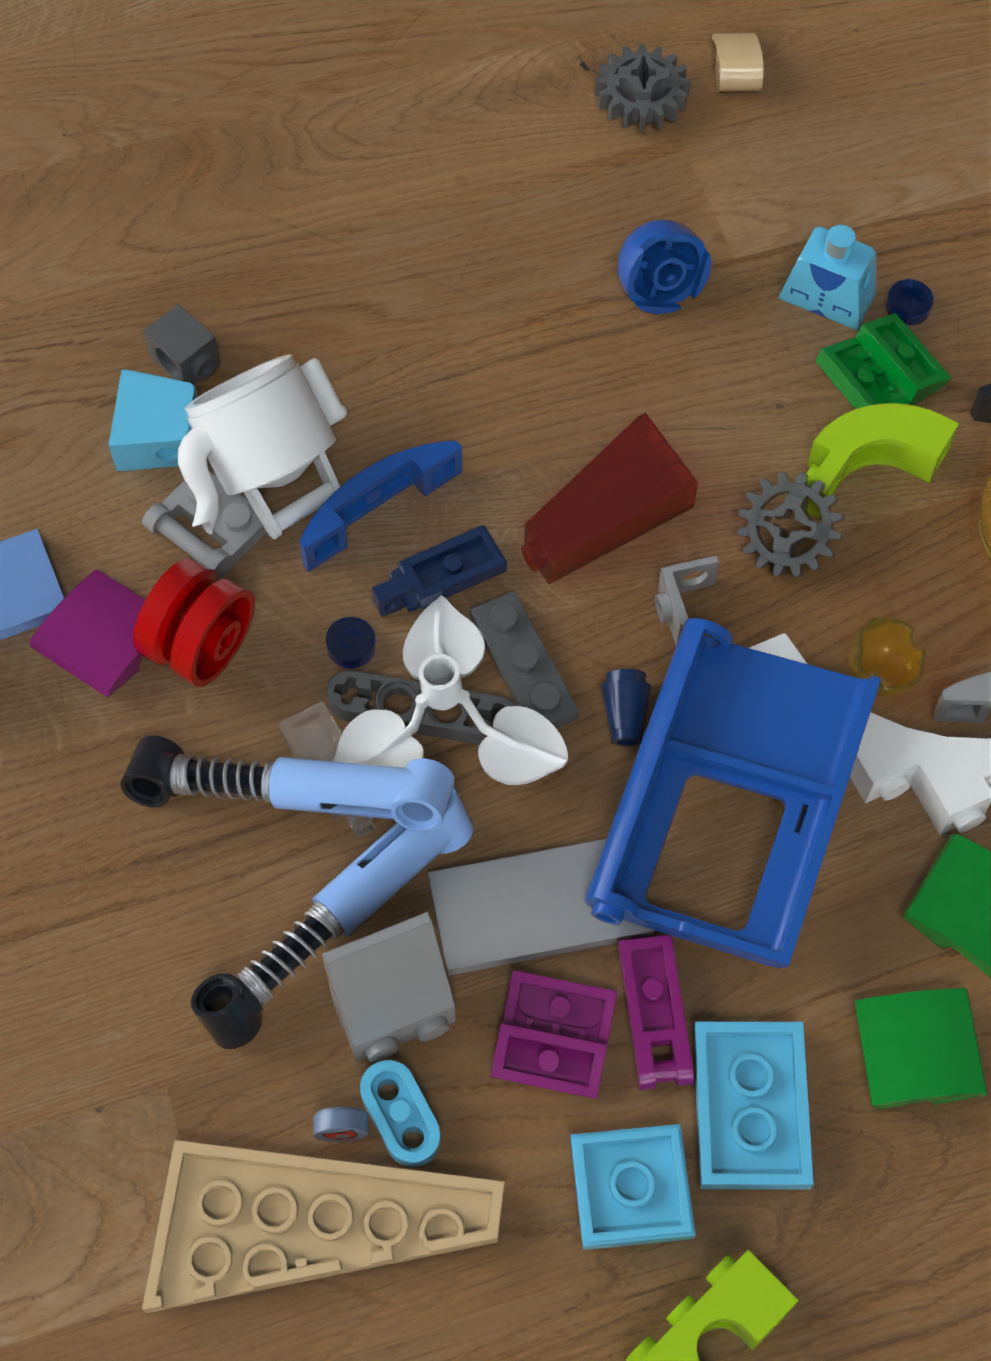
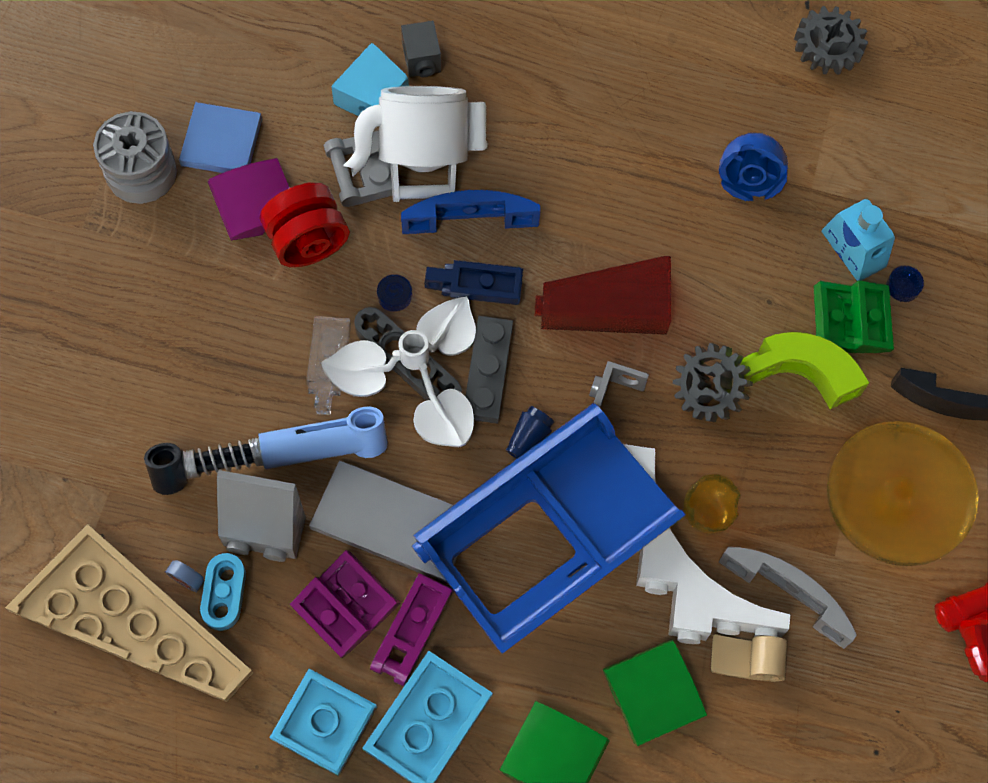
camera: 30 degrees right, 5 degrees up
piece [120,736,455,833] -> none
tan panel [712,33,764,92] -> none

